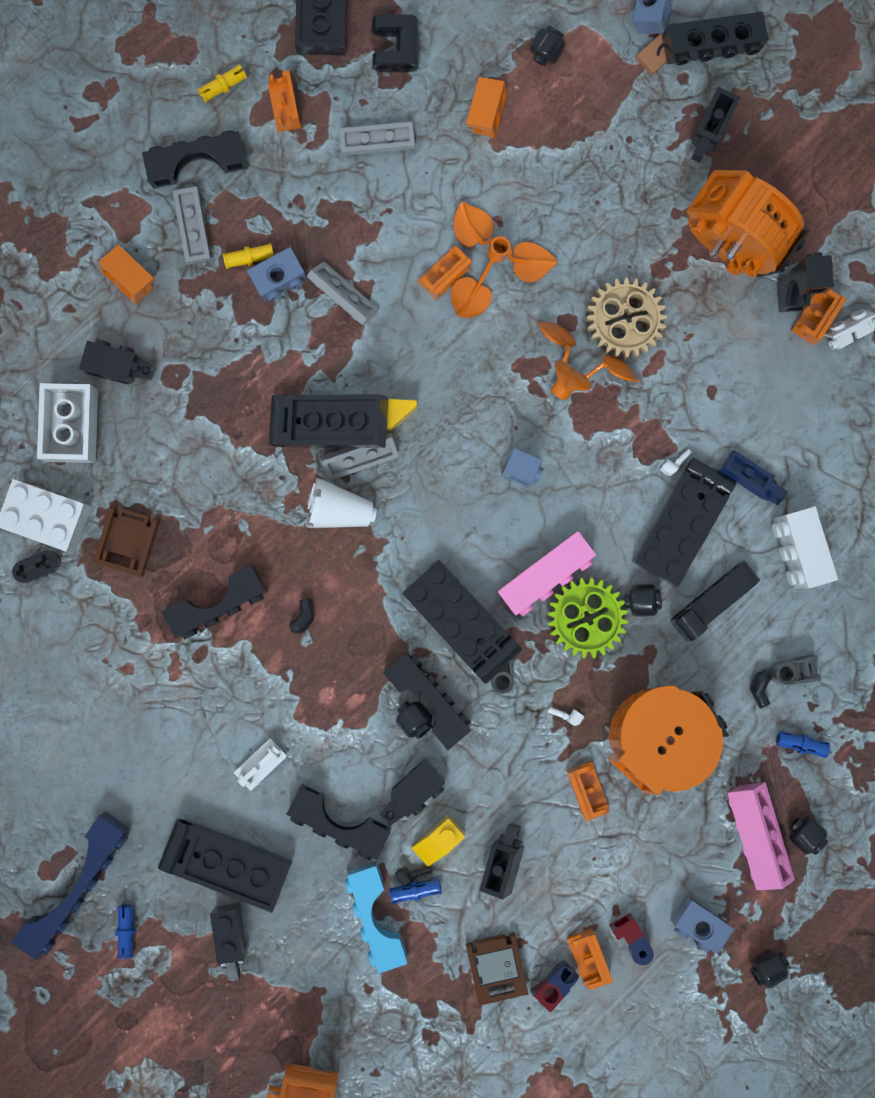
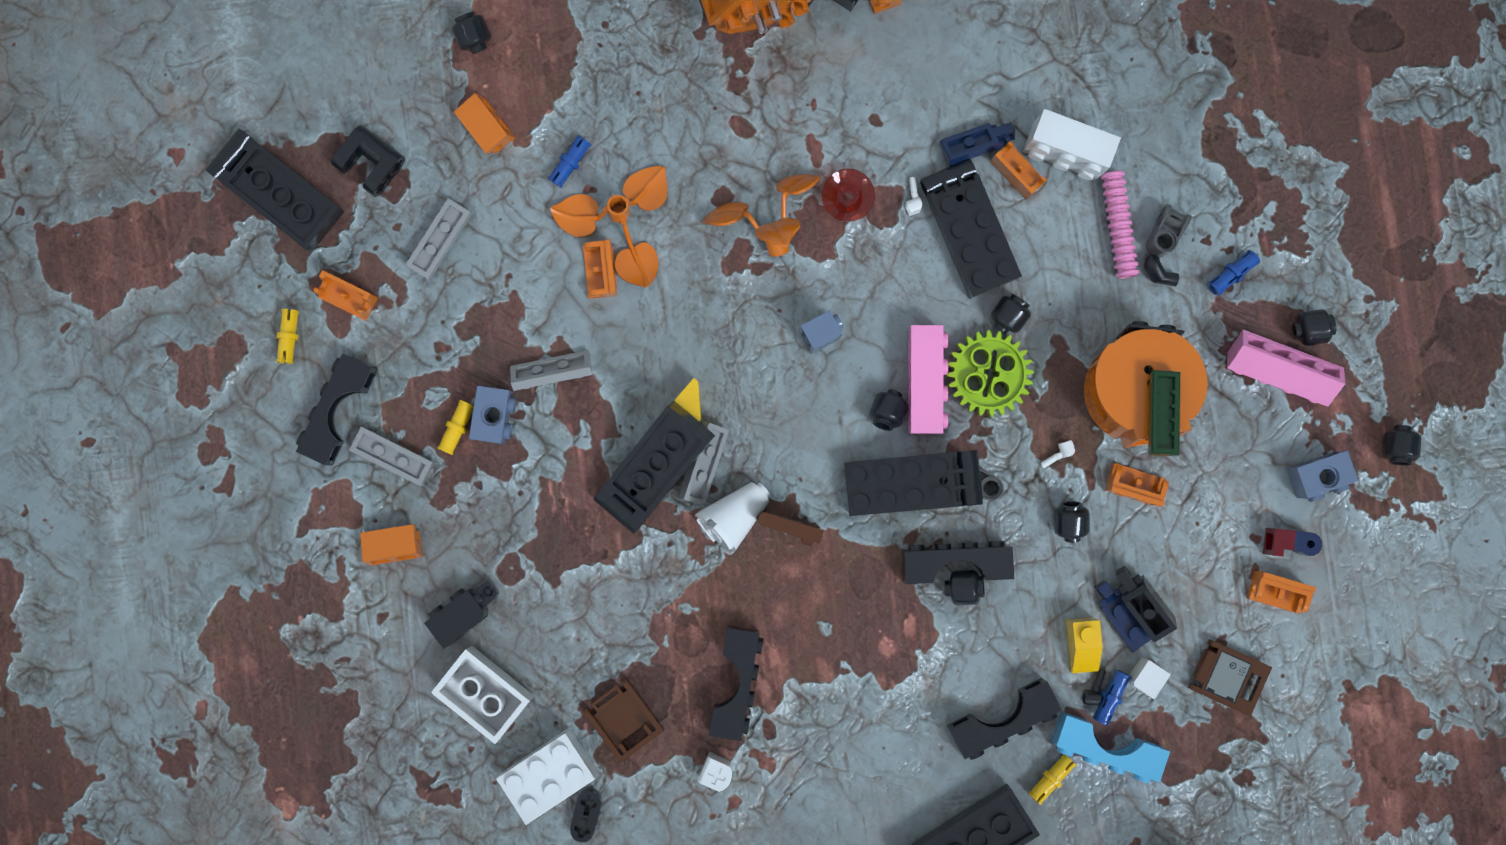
camera: 50 degrees left, 0 degrees up
white hinge [234,738,287,791] -> none
black arm [289,598,314,634] -> none
black hinge [381,758,445,825] -> none
leg [530,960,579,1013] -> none
tan gear [586,277,667,359] -> none
black beam [670,560,760,642] -> none
none -> blue pin [547,135,592,188]
none -> white piece [697,751,732,792]
none -> reddish brown container [757,511,824,546]
none -> clear red dish [822,169,875,222]
none -> black head [869,389,908,431]
none -> orange hinge [990,141,1047,199]
none -> yellow pin [1028,754,1077,805]
none -> black head [1054,501,1090,543]
none -> dark blue hinge [1094,581,1152,653]
none -> bright pink piece [1100,170,1140,279]
none -> white piece [1128,656,1171,700]
none -> dark green plate [1148,370,1181,457]

